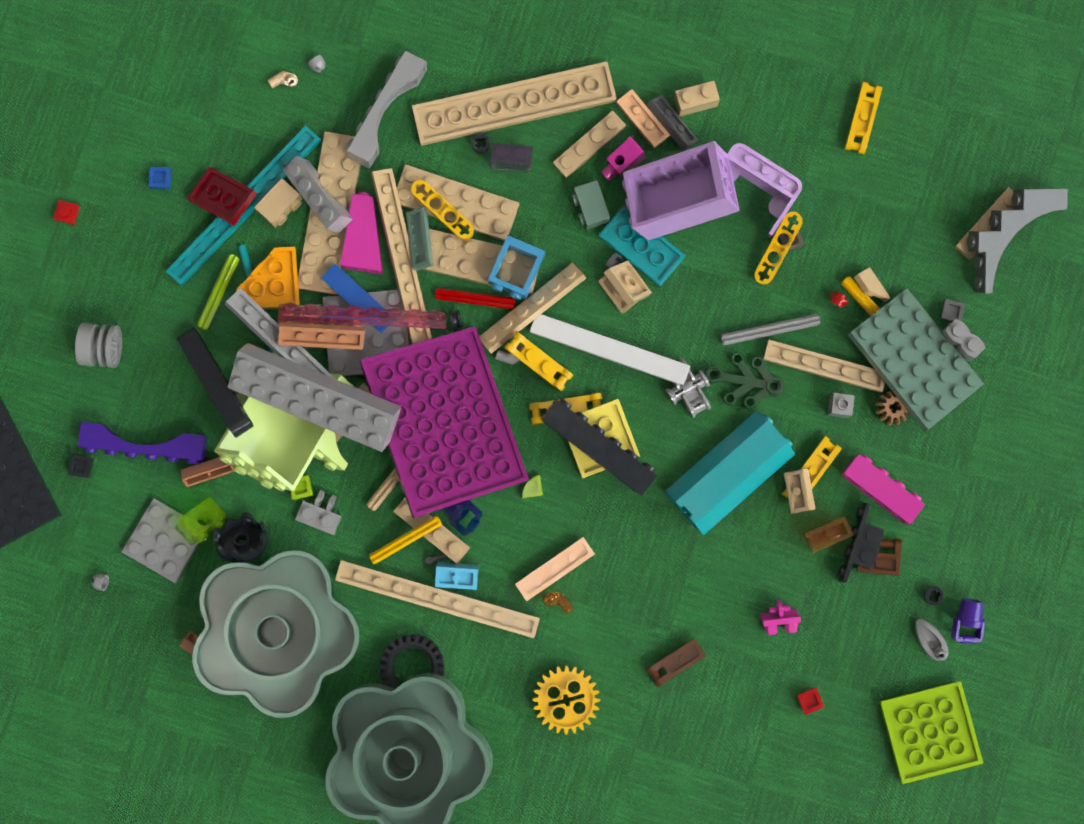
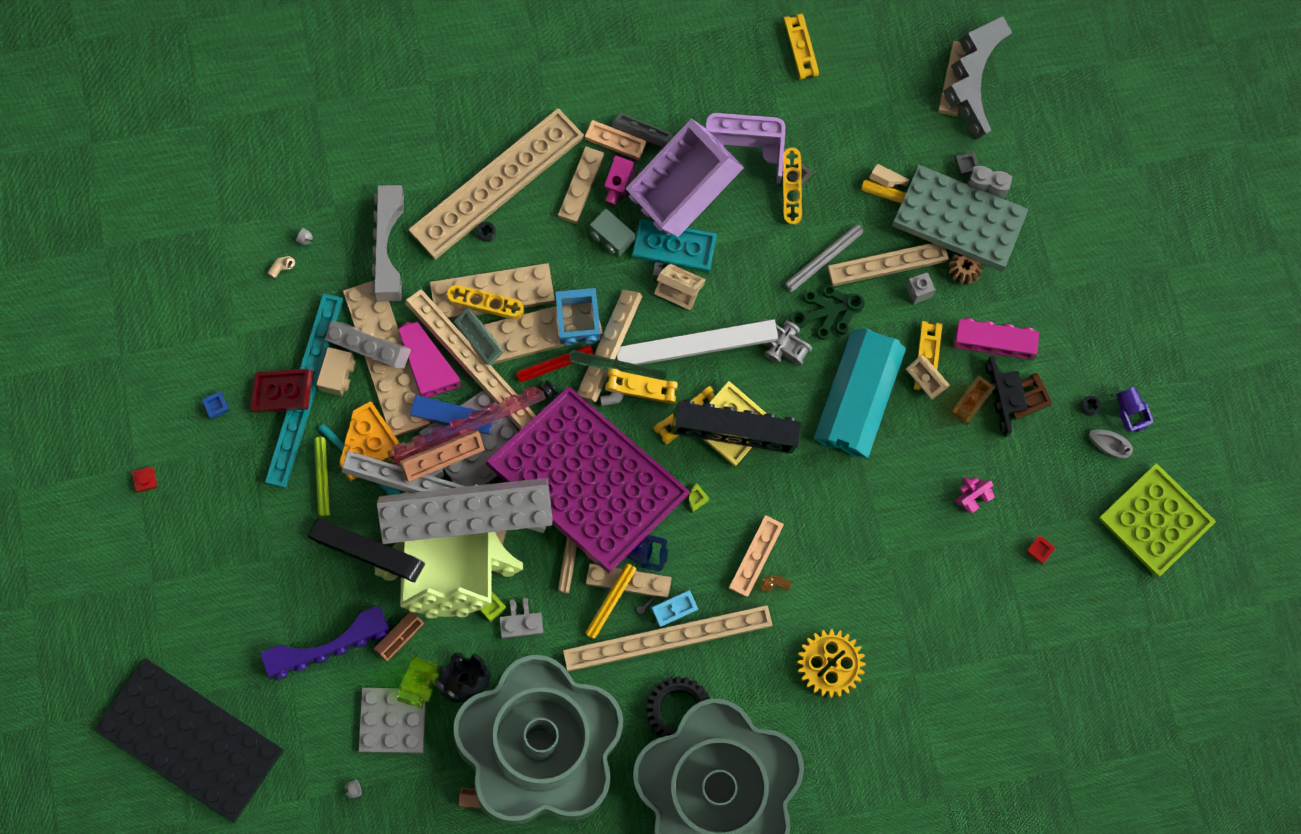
camera: 30 degrees left, 10 degrees down
black plate [68,454,94,478] -> none
light grey wheel [75,323,122,368] -> none
clear purple brick [491,143,533,172] -> none
reddish brown plate [645,638,706,687] -> none
tan brick [674,81,720,117] -> none
red plate [829,291,848,308] -> none
none -> clear green axle [569,350,666,381]

